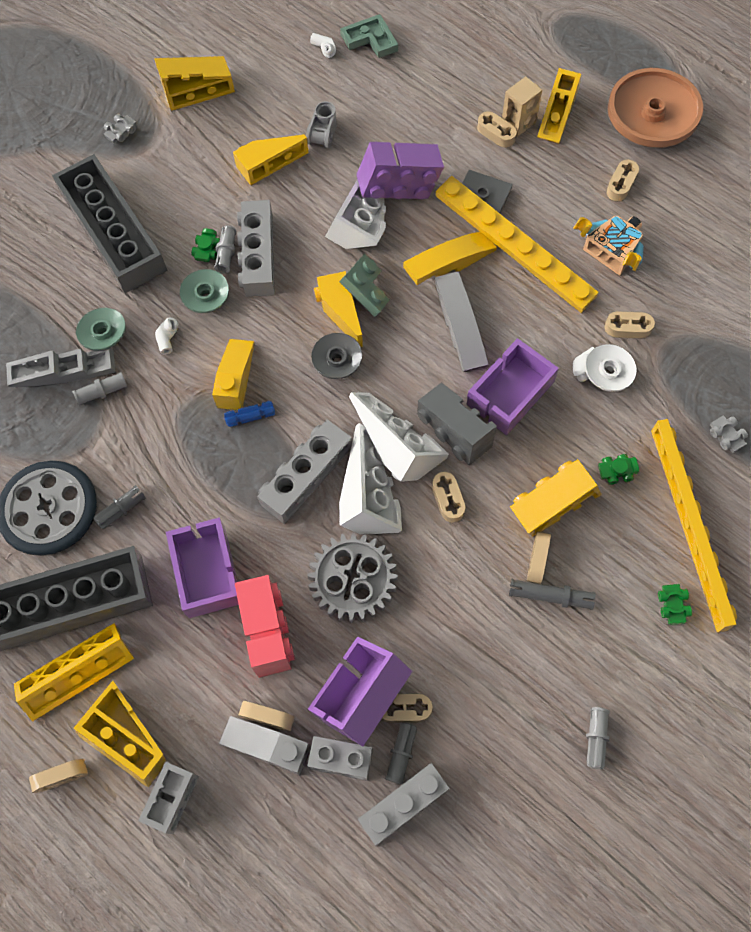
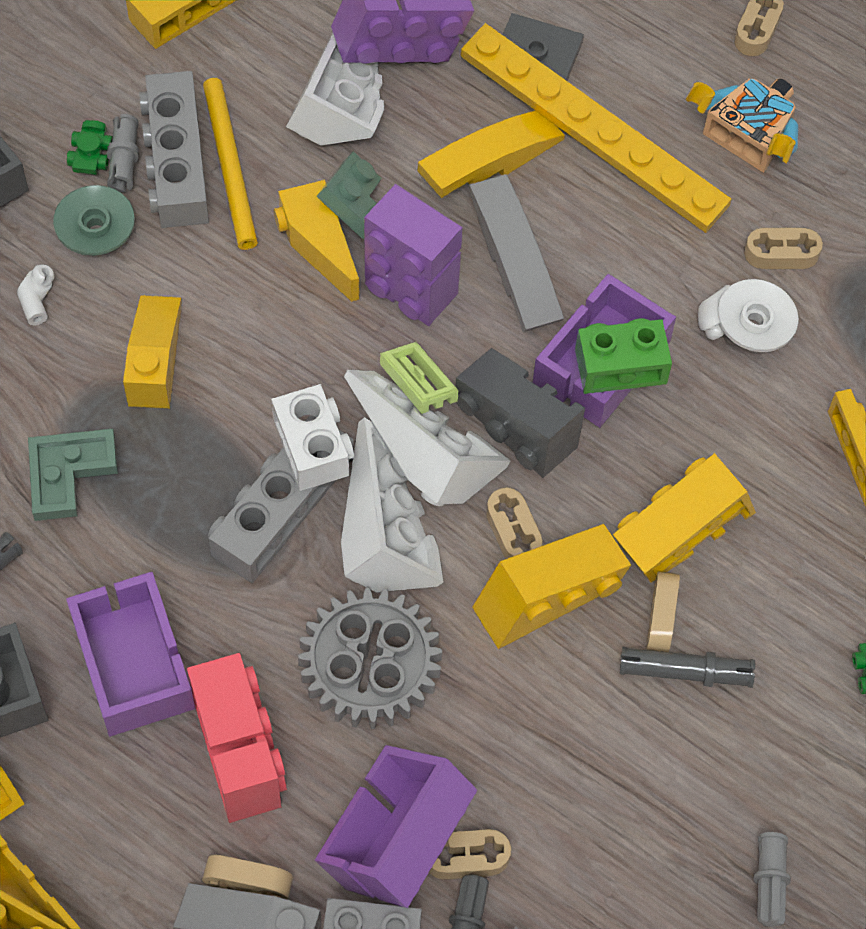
camera: 10 degrees left, 5 degrees down
blue axle [224,401,275,427] -> none
dark grey dish [311,333,362,379] -> none
green piece [598,454,639,485] -> none
none -> sand green plate [28,429,118,521]
none -> yellow piece [203,78,258,250]
none -> white brick [271,384,354,491]
none -> medium lavender piece [364,184,463,326]
none -> yellowish green tile [380,342,459,414]
none -> yellow wedge [472,524,631,649]
none -> bright green brick [575,318,672,394]

